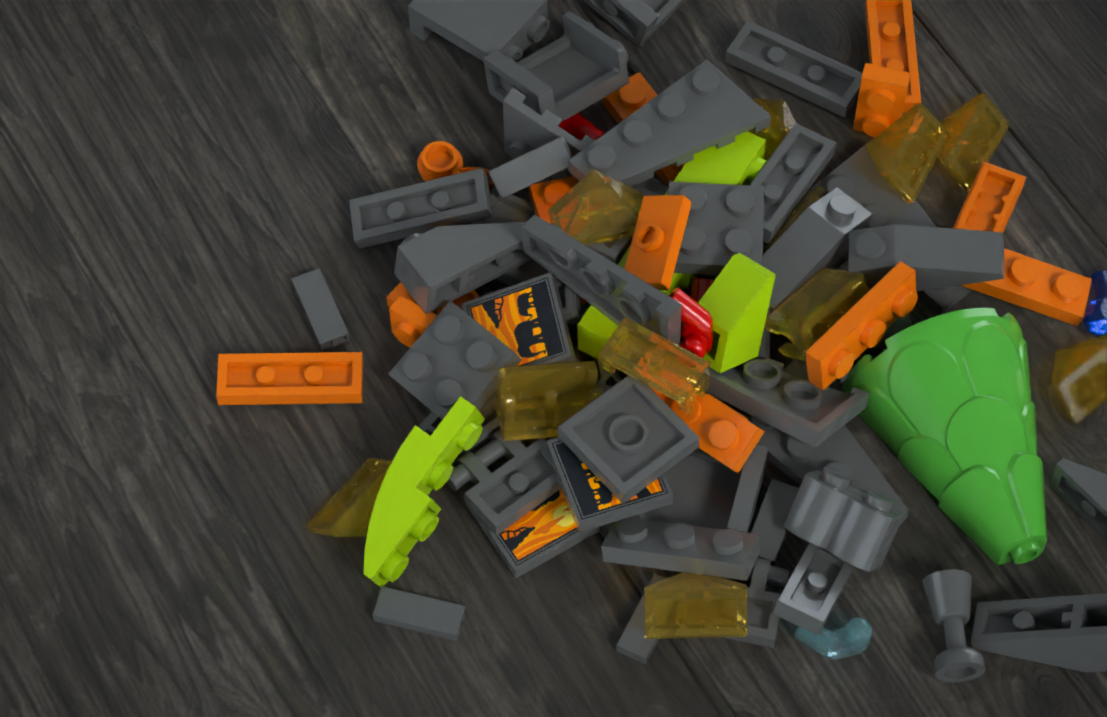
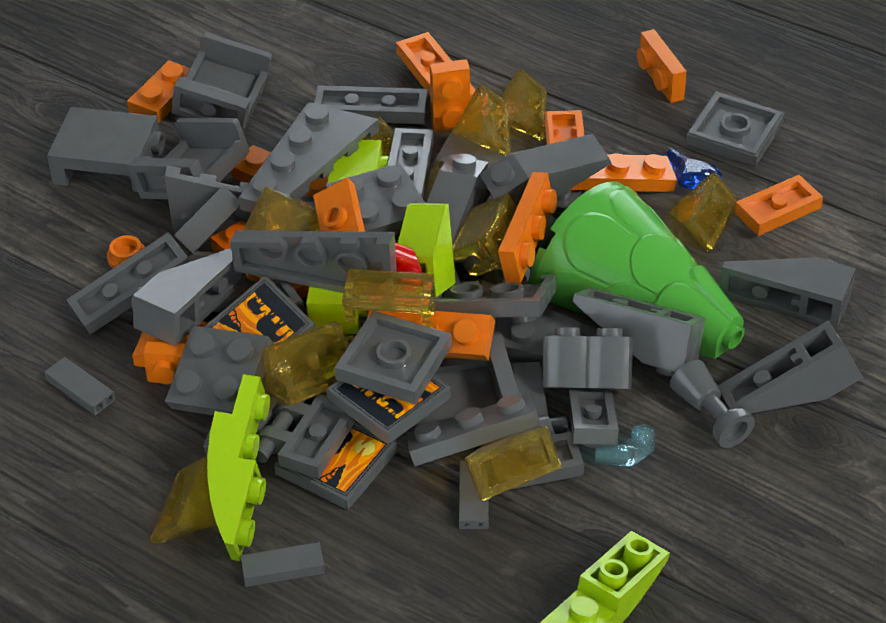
camera: 25 degrees left, 15 degrees down
orange plate [216,352,364,405] -> none
none -> dark grey slope [573,287,706,376]

